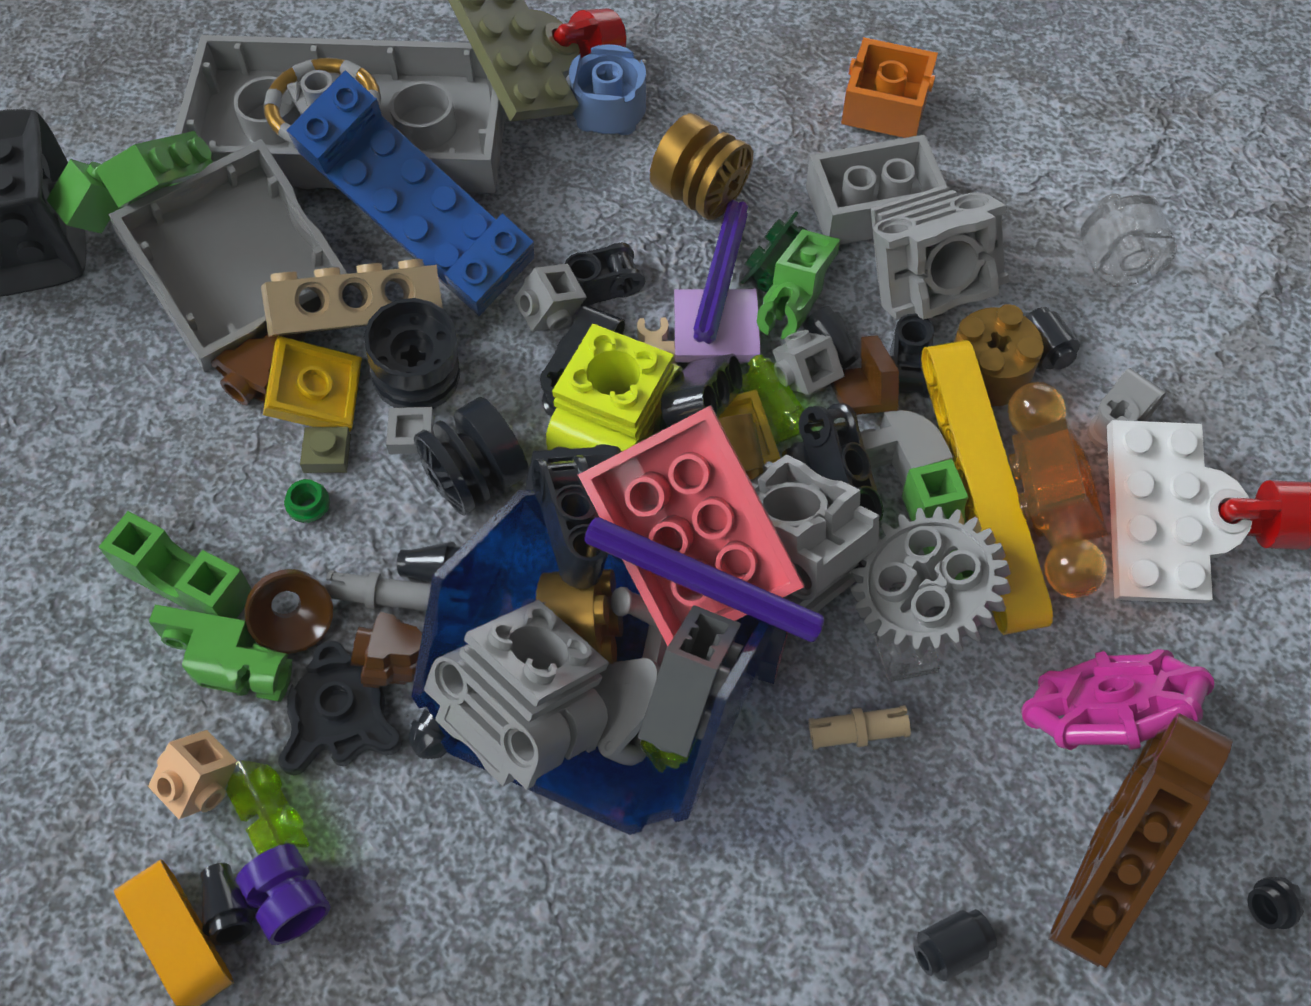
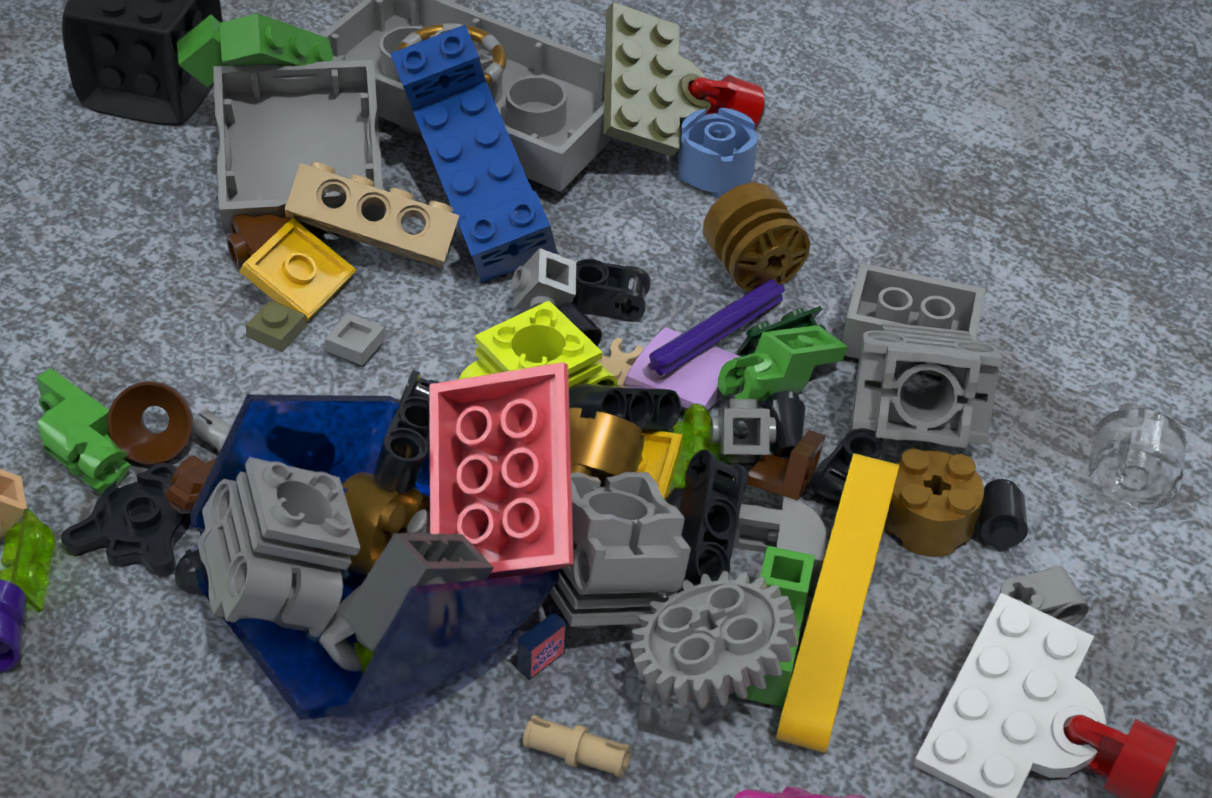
camera: 25 degrees right, 15 degrees down
bright green arch [99,511,252,619] -> none
green plate [284,479,330,523] -> none
black wheel [364,298,460,409] -> none
black wheel [414,397,529,516] -> none
dark purple axle [584,517,824,642] -> none
orange brick [841,37,938,138] -> none
clear orange brick [1008,382,1108,598] -> none

